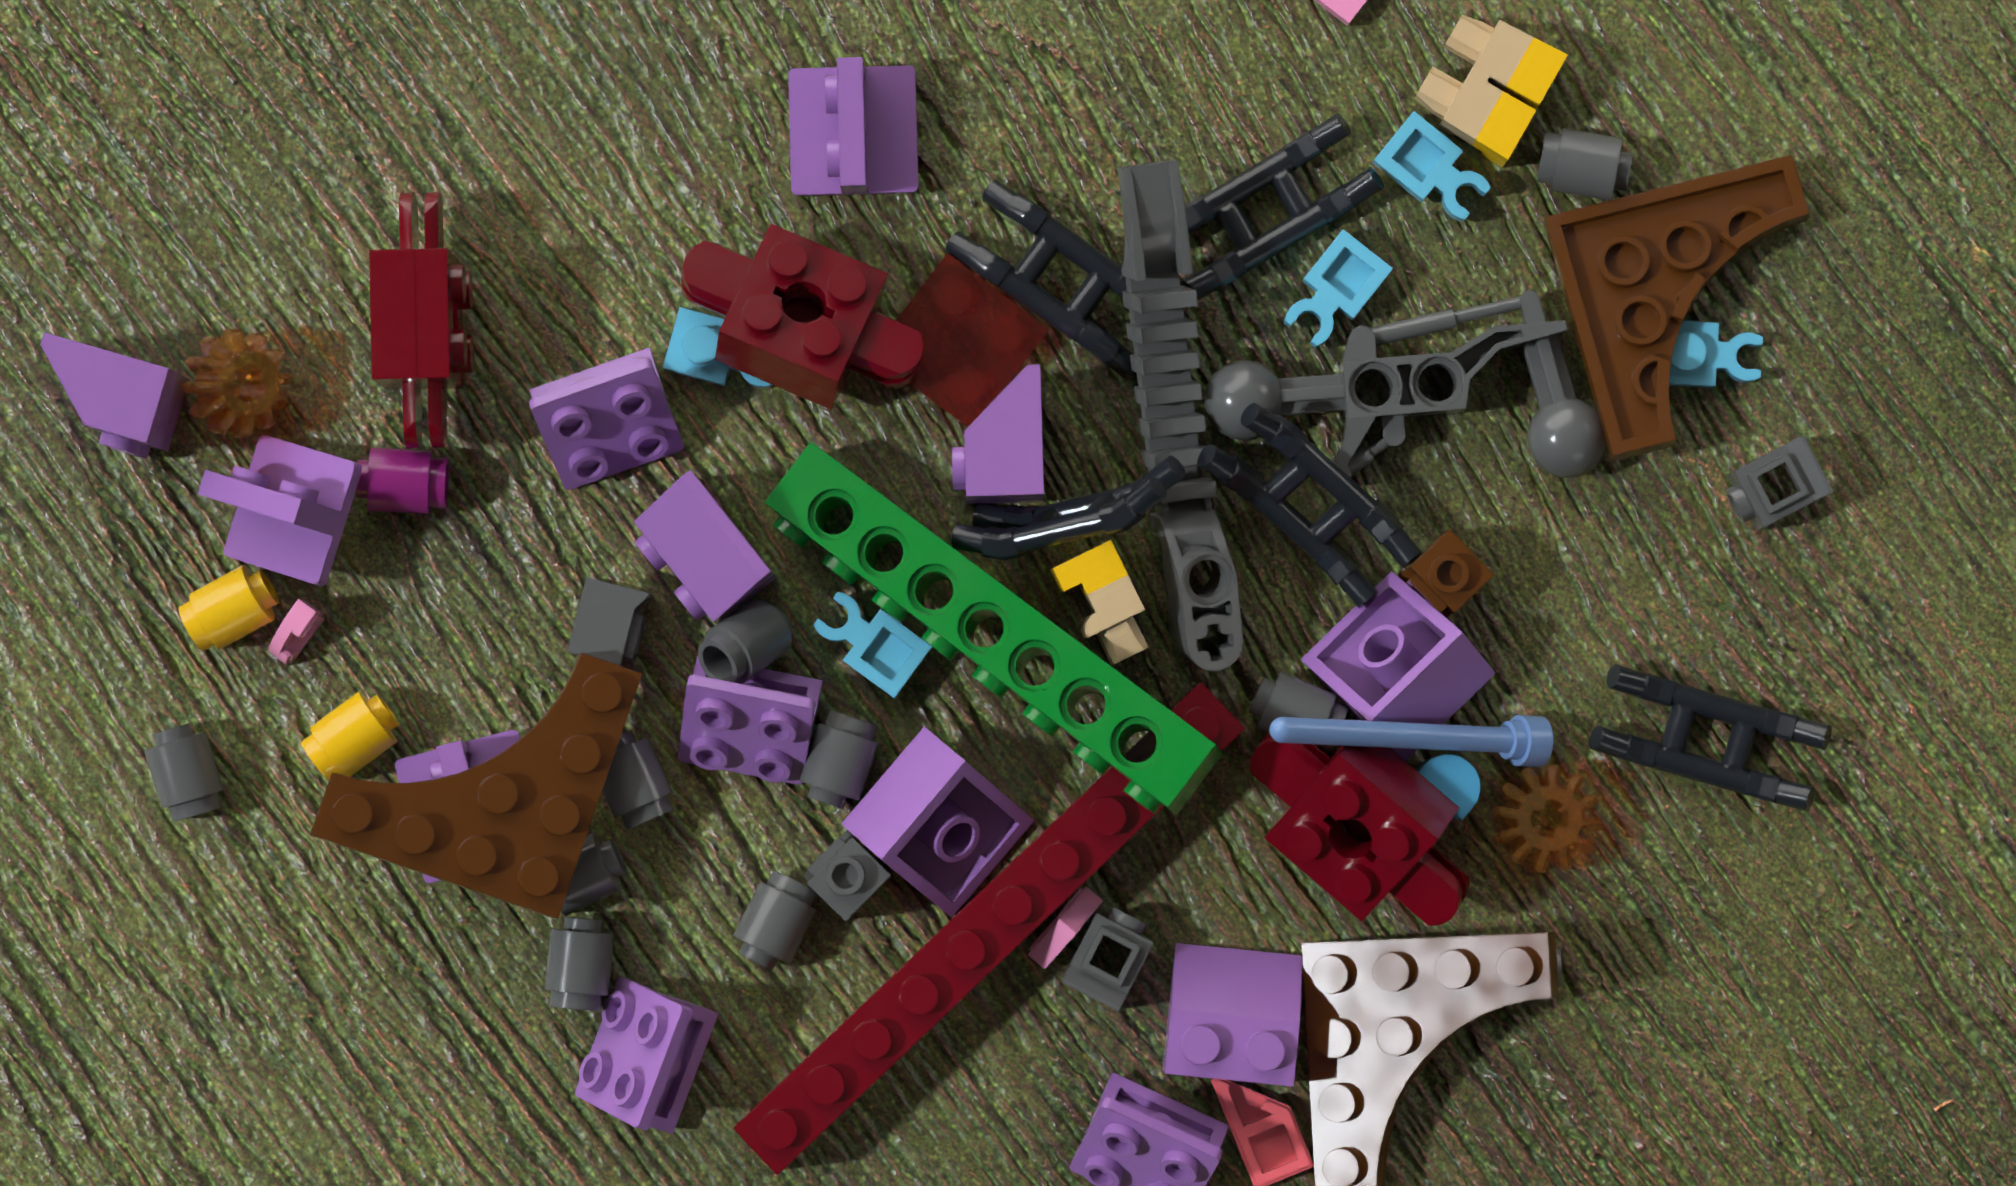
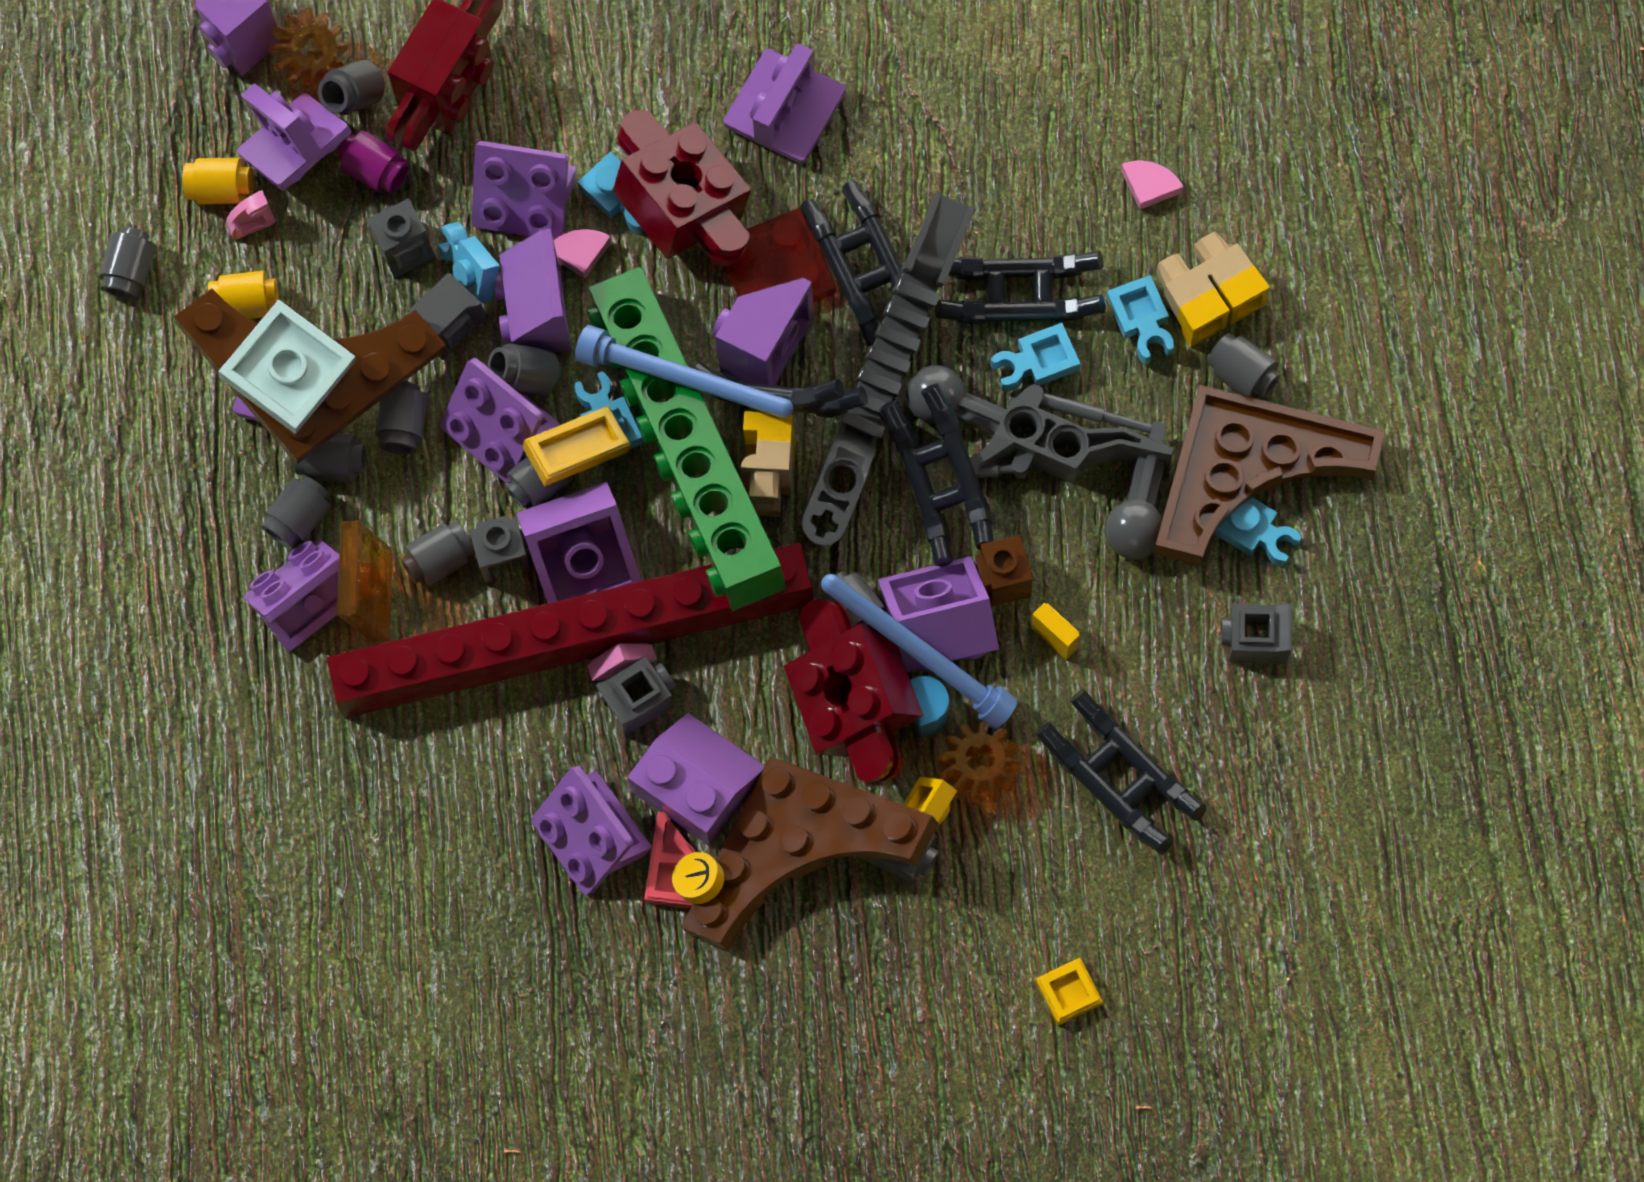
camera: 35 degrees right, 15 degrees down
none -> light aqua tile [218,299,355,434]
none -> dark grey brick [318,60,385,115]
none -> clear orange tile [337,520,393,642]
none -> dark grey window [367,198,436,279]
none -> medium azure plate [437,222,499,303]
none -> yellow tile [522,406,631,487]
none -> bright pink tile [554,229,612,279]
none -> medium blue piece [575,325,793,418]
none -> yellow tile [672,852,724,904]
none -> yellow plate [903,777,957,825]
none -> yellow tile [1031,603,1080,660]
none -> yellow tile [1035,958,1103,1026]

